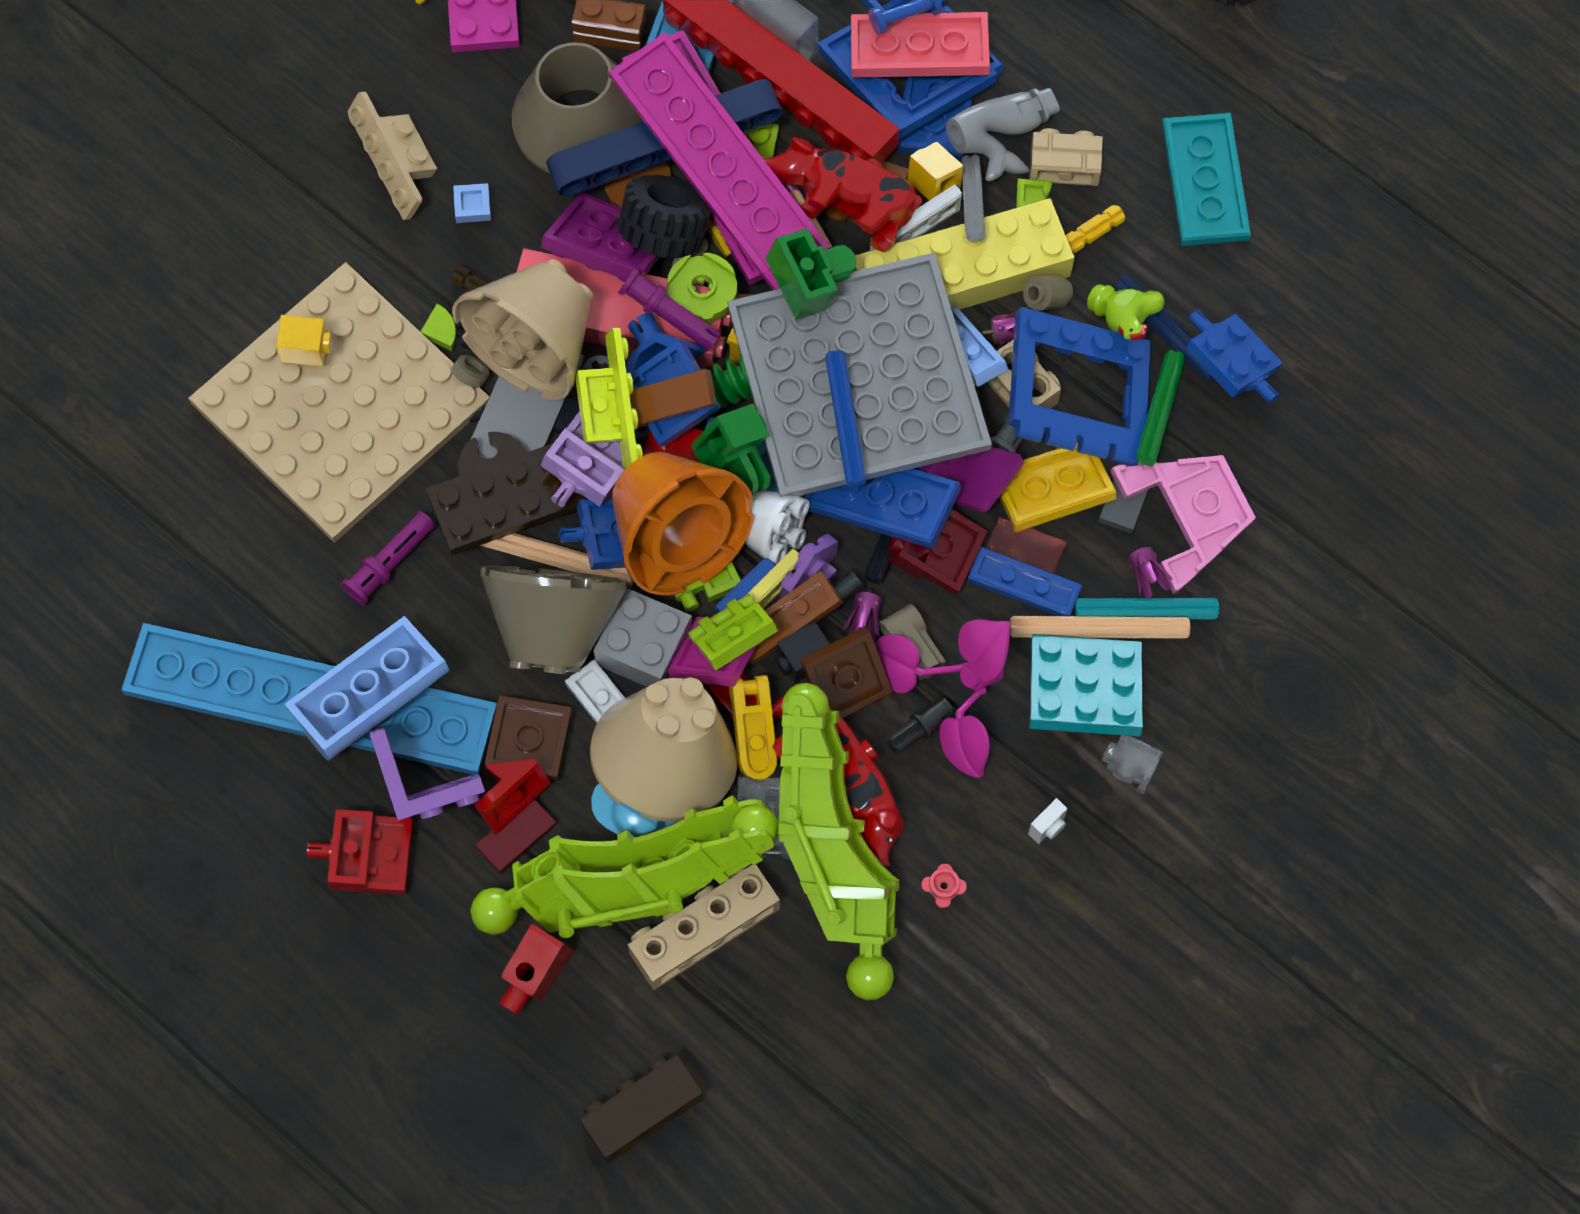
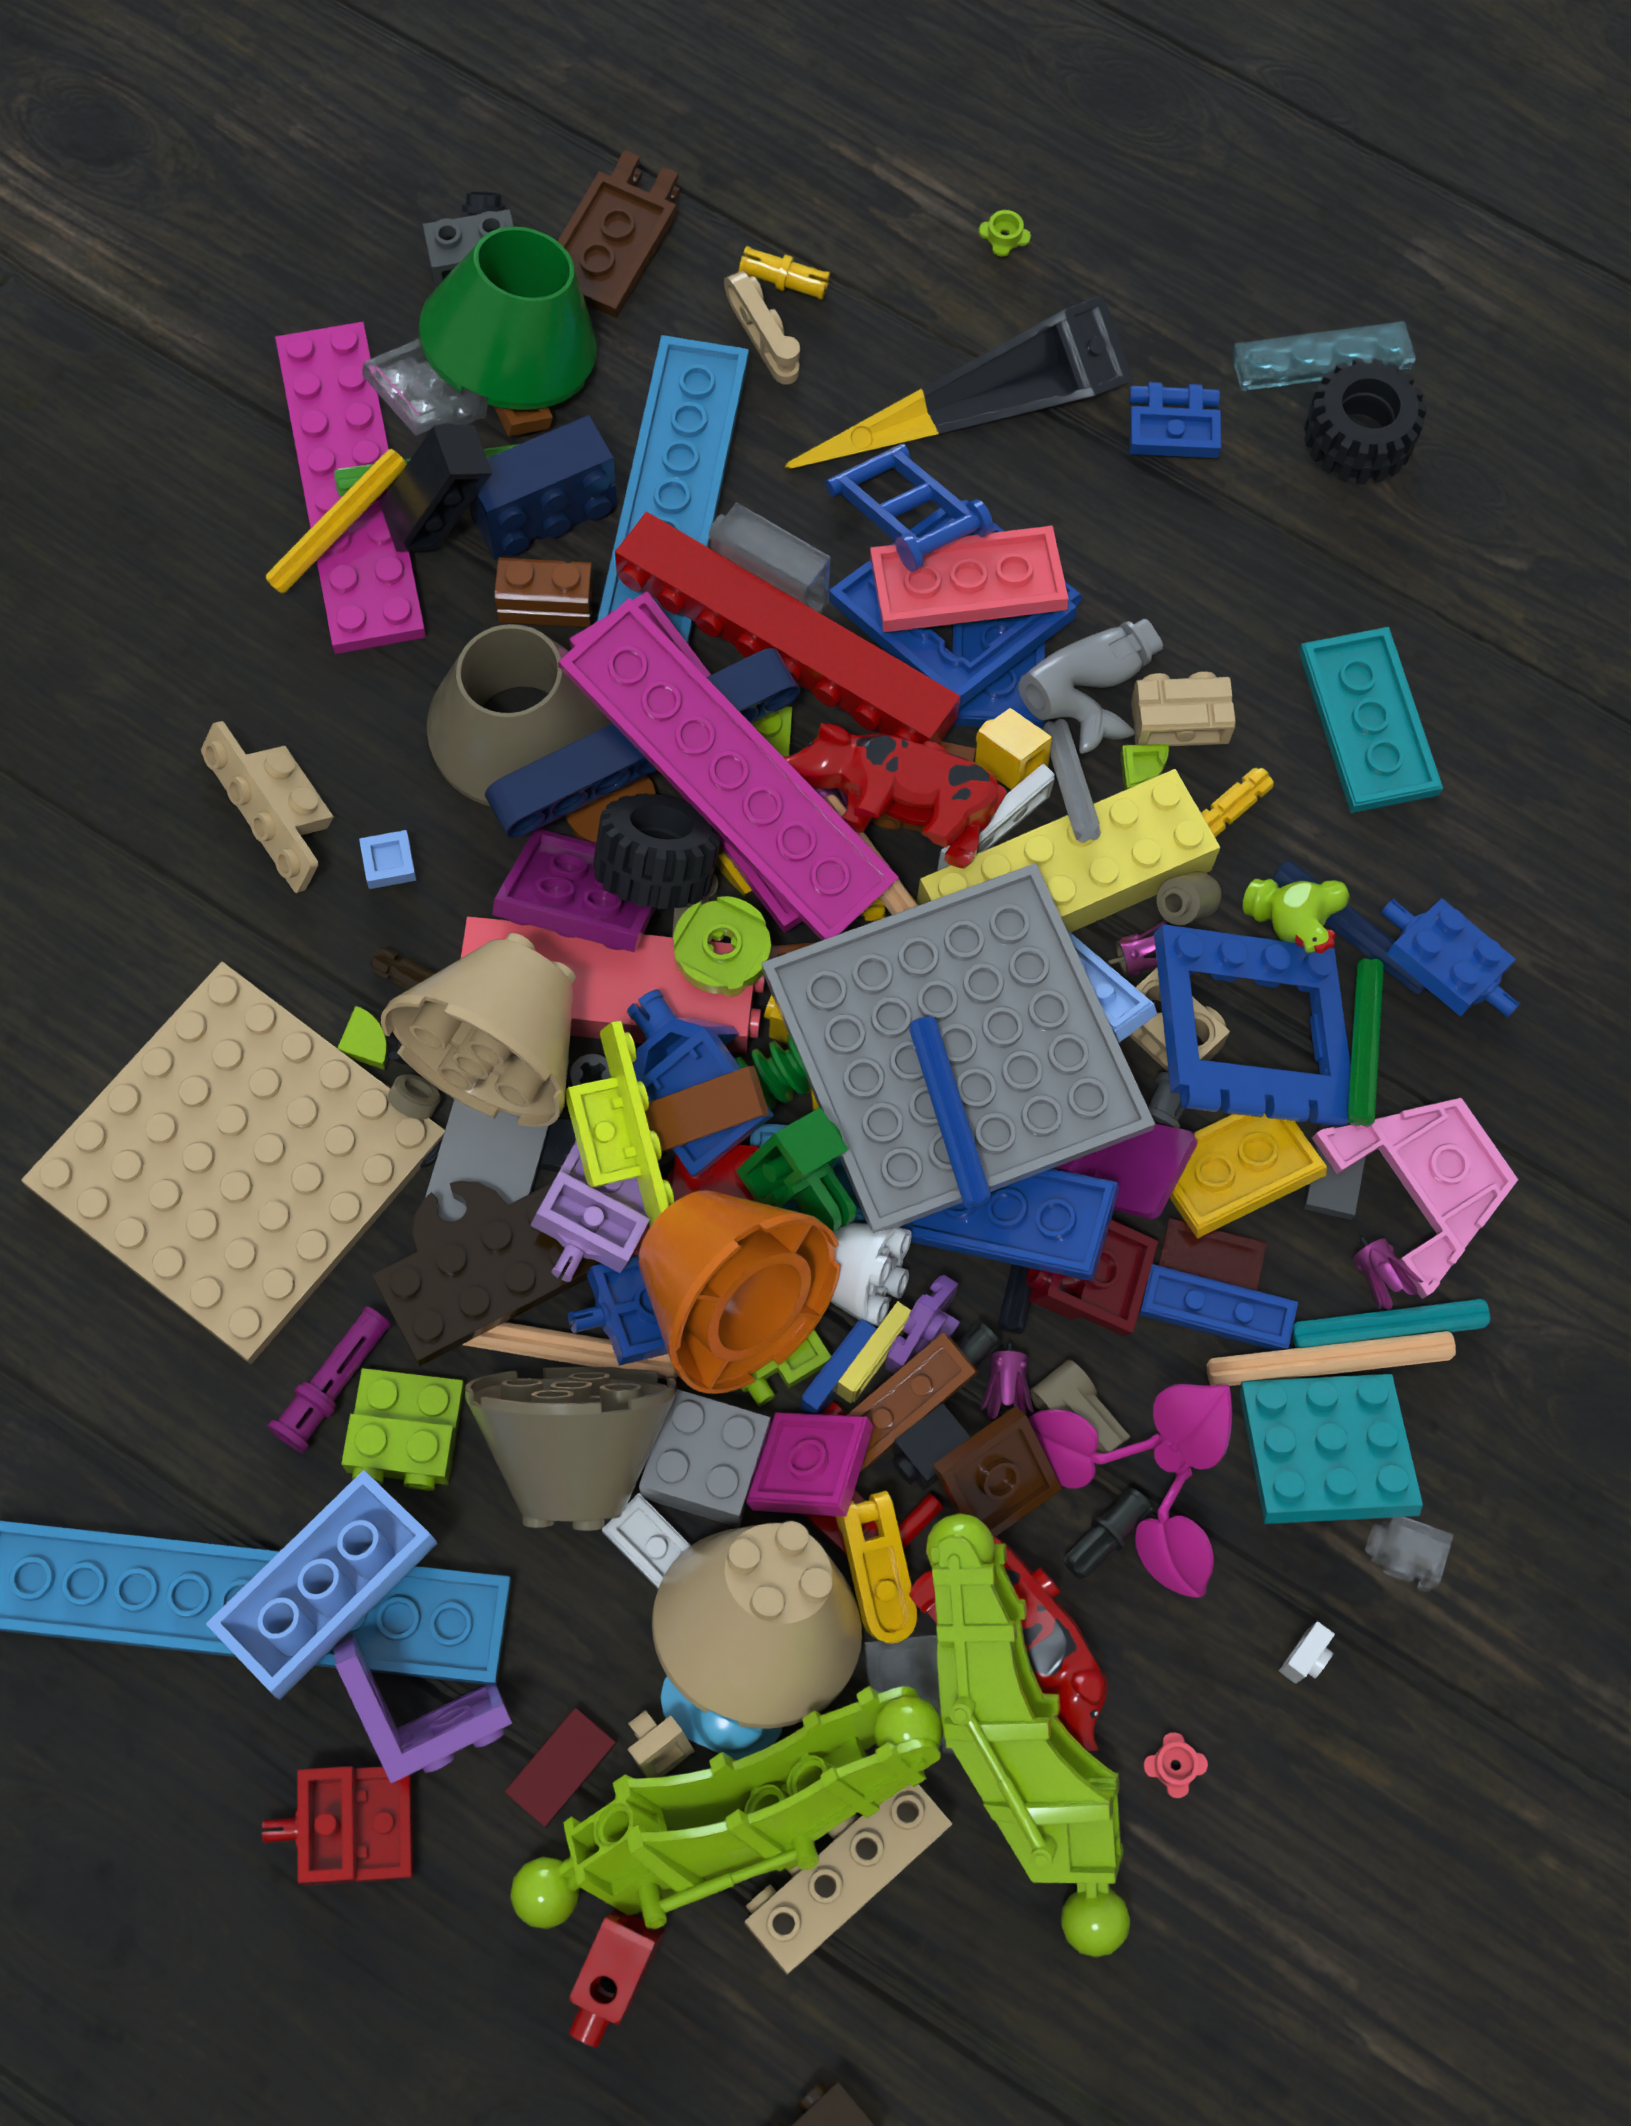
camera: 10 degrees left, 0 degrees up
yellow brick [276,315,333,366] -> none
red slope [474,759,551,833] -> none
reddish brown plate [484,695,572,781] -> none
magenta pin [618,267,721,351] -> none
lime plate [687,594,778,671] -> none
green brick [765,228,856,319] -> none
none -> lime plate [341,1368,465,1491]
none -> tan tile [628,1710,695,1778]

